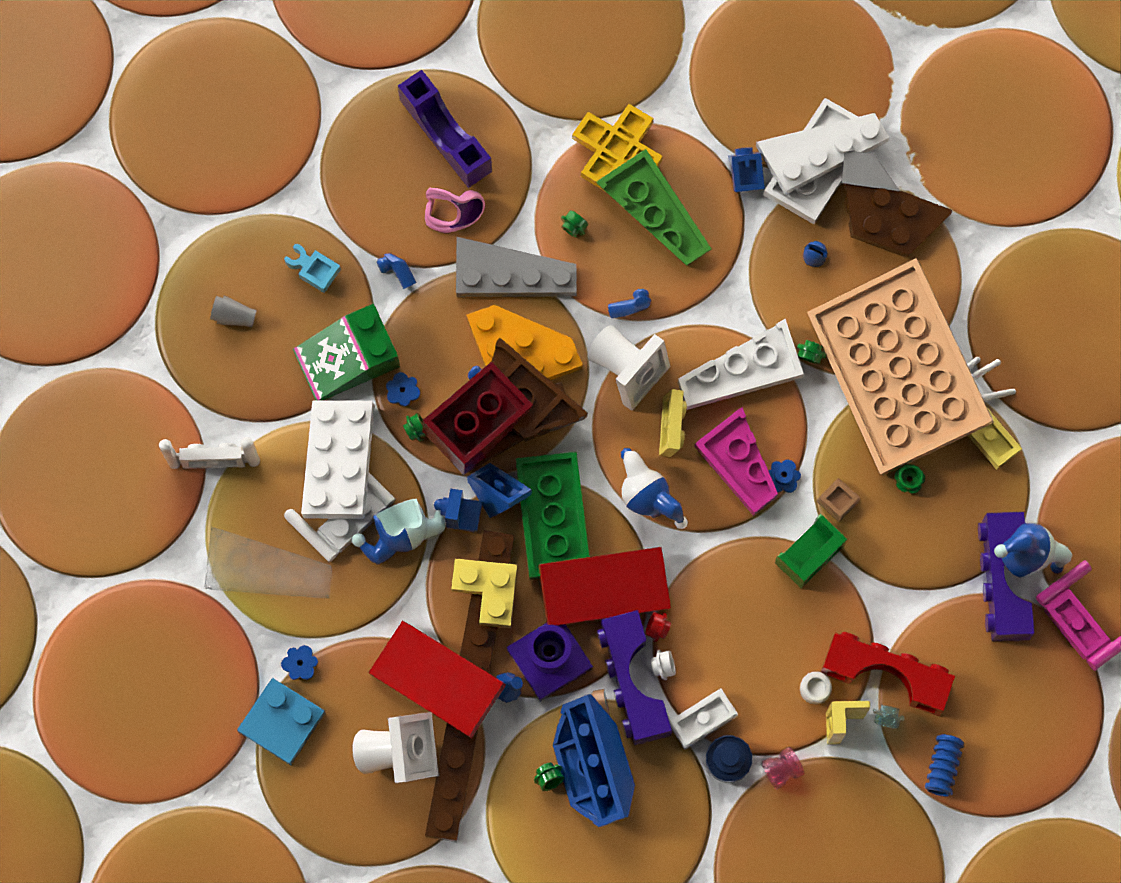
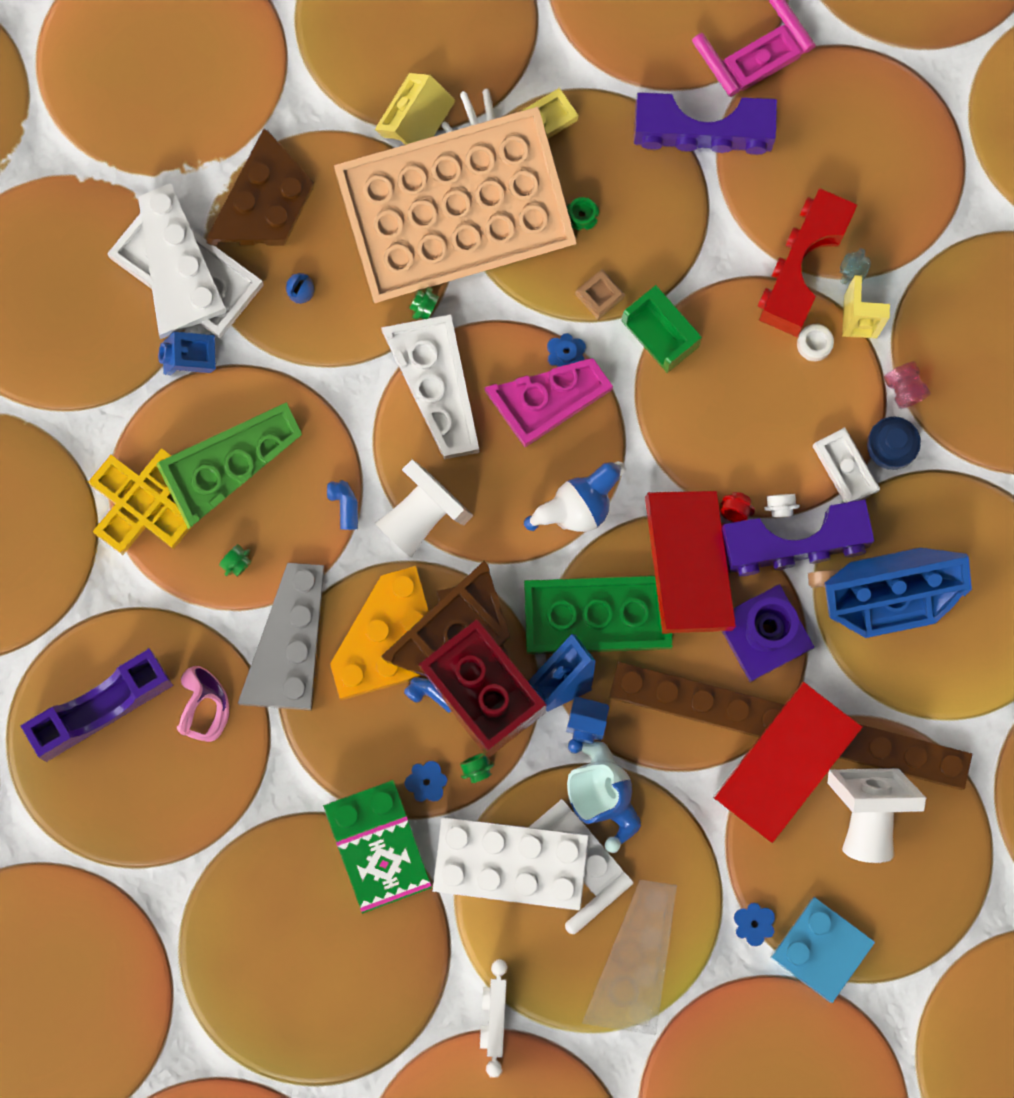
camera: 90 degrees left, 5 degrees up
light grey cone [210,295,257,327] -> none
medium azure plate [284,244,341,293] -> none
blue arm [376,253,417,289] -> none
light yellow plate [451,559,517,628] -> none
blue rock [496,672,523,703] -> none
green plate [534,762,564,791] -> none
light yellow plate [659,389,687,457] -> none
light grey sticker [842,151,900,191] -> none
blue piece [924,734,964,796] -> none
blue piece [994,523,1073,578] -> none
none -> light yellow panel [375,73,455,145]

